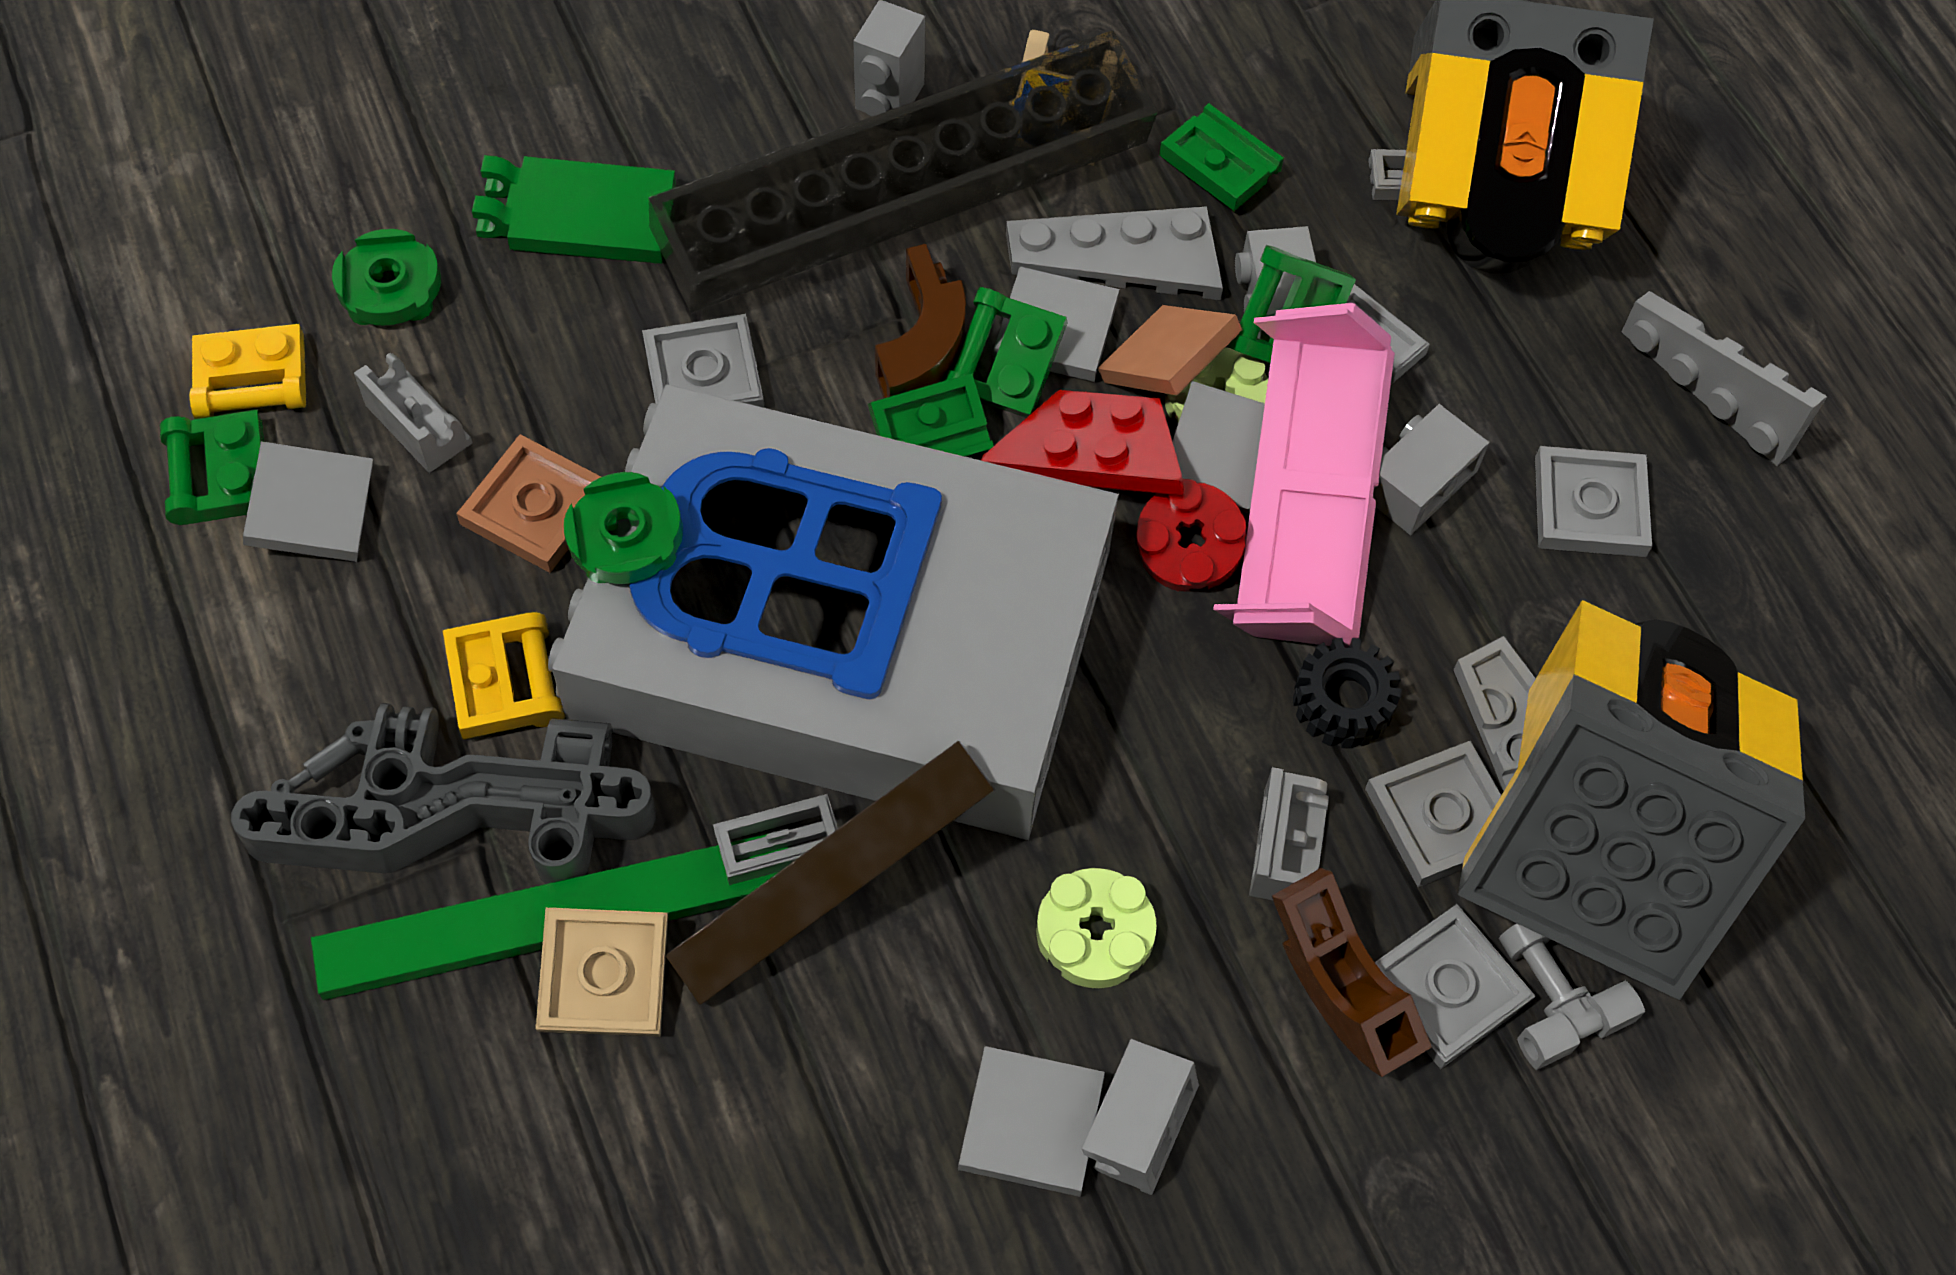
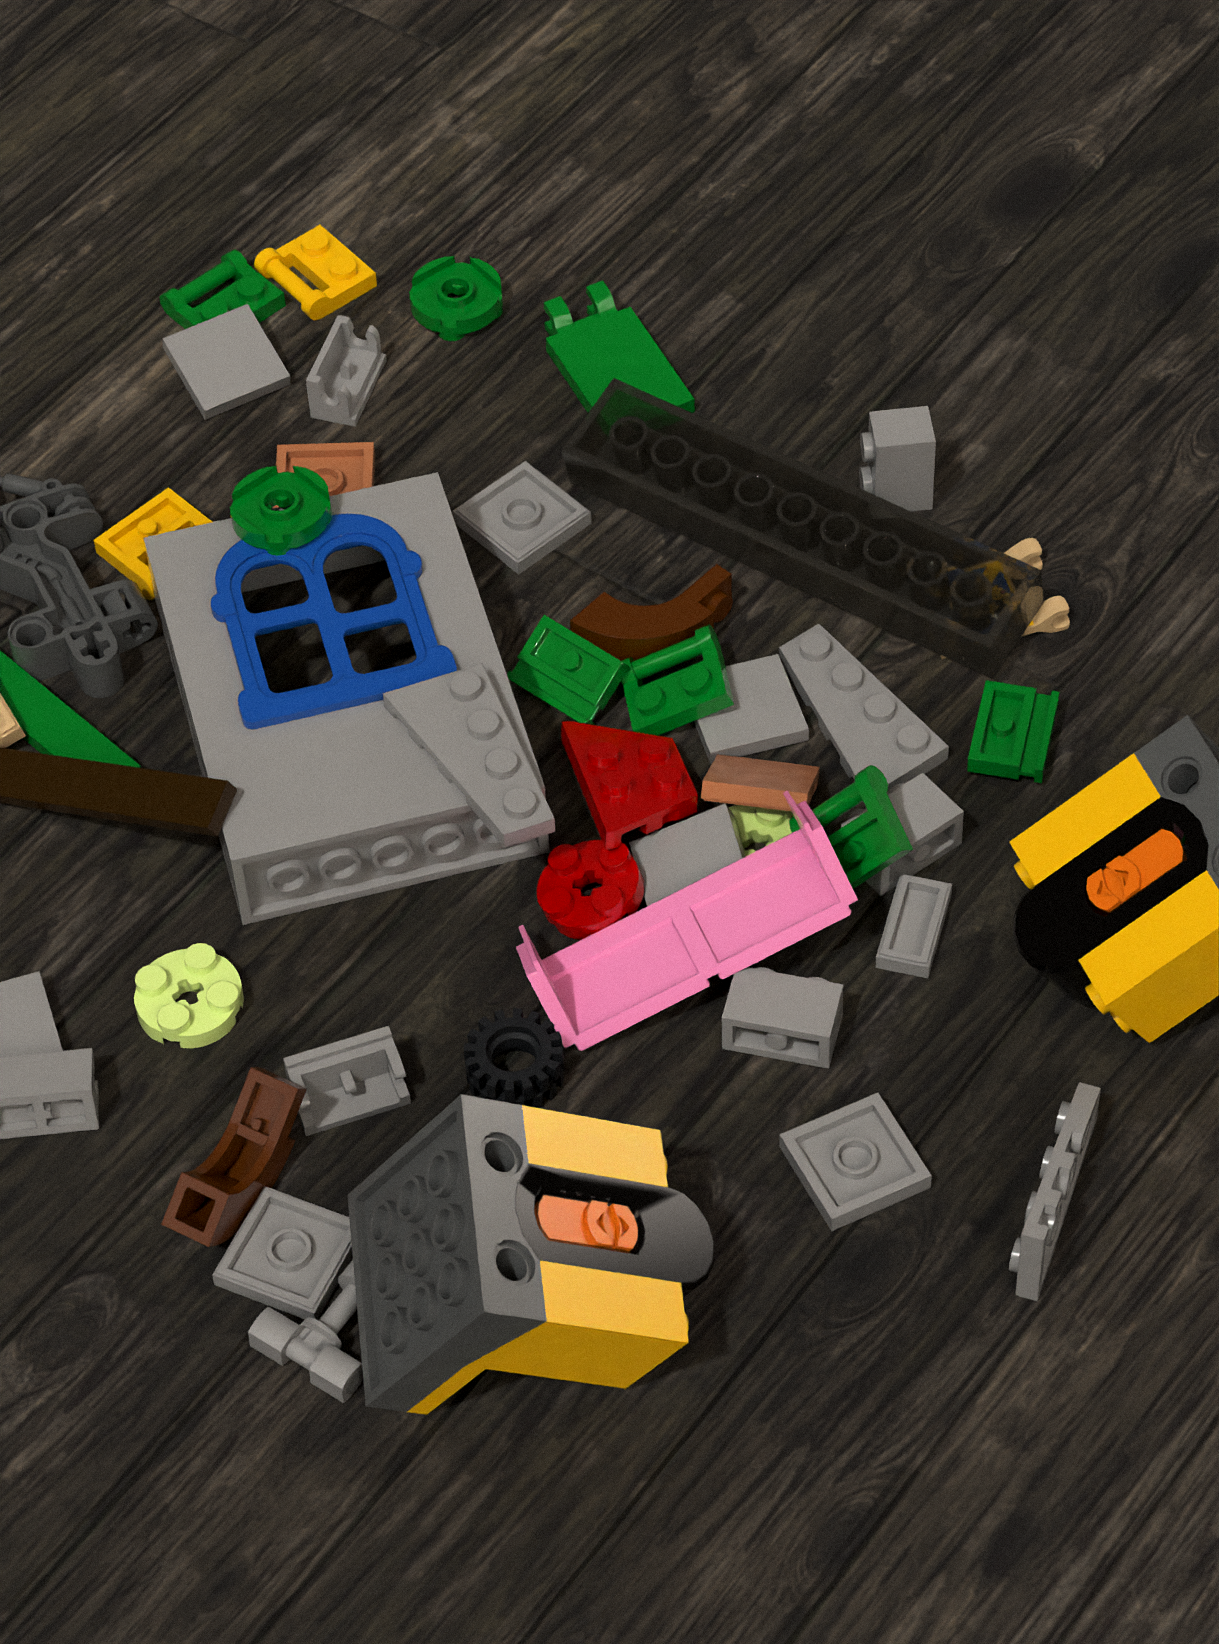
camera: 65 degrees right, 10 degrees down
light grey tile [713,794,838,885] -> none
none -> light grey wing [383,663,555,848]

